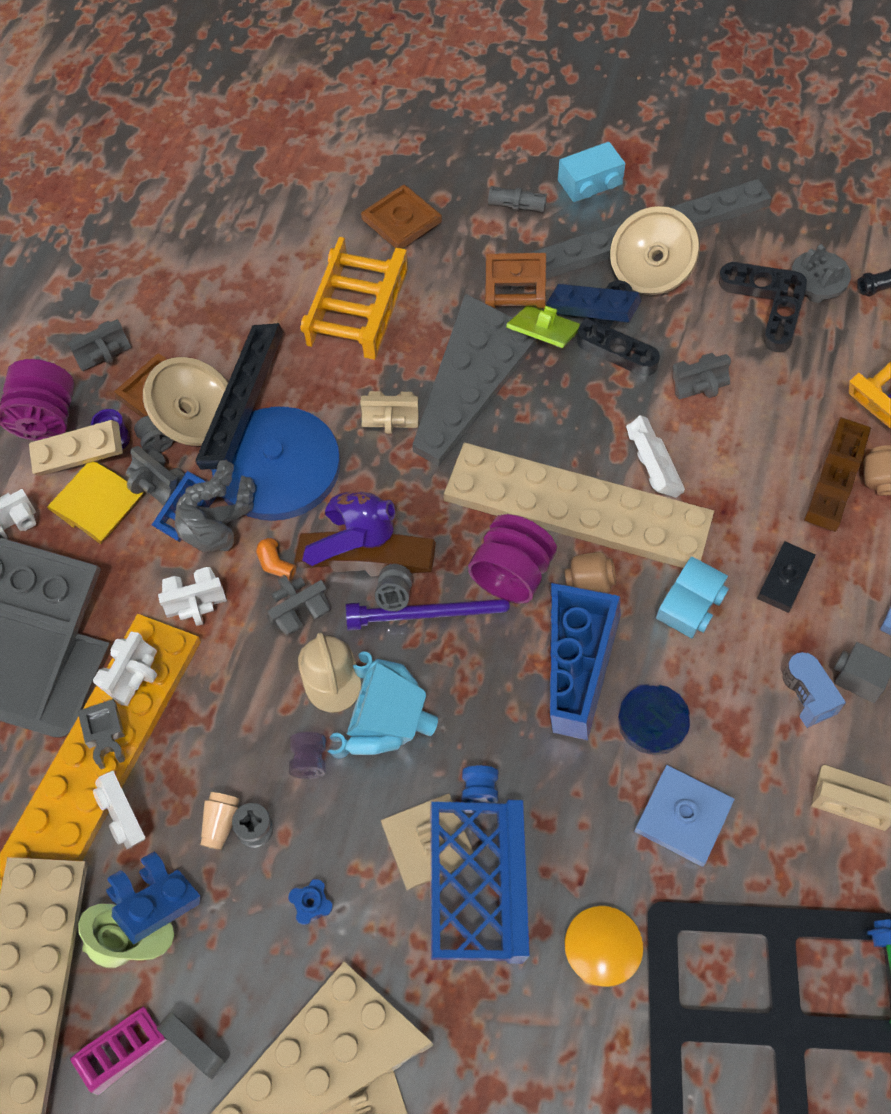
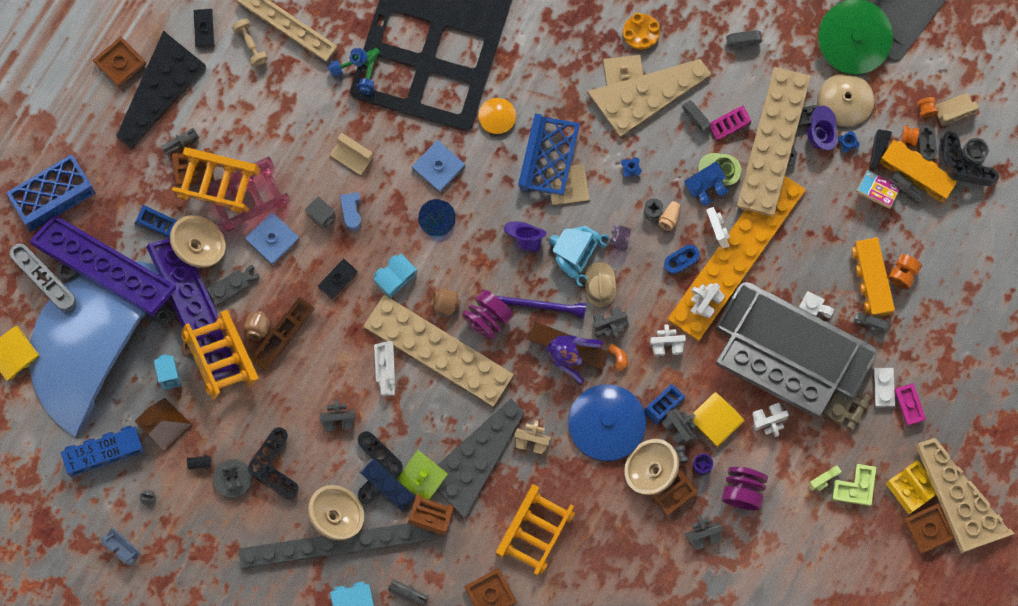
camera: 170 degrees left, 15 degrees up
tan plate [29,420,123,476] -> none
dark grey plate [78,699,125,769] -> none
dark grey hair [175,460,255,552] -> none
black plate [195,323,284,470] -> none
dark grey wheel [375,564,413,611] -> none
blue wheel [462,765,499,803] -> none
blue wedge [550,583,621,741] -> none
none -> dark purple piece [504,221,546,252]
none -> blue plate [664,245,700,275]

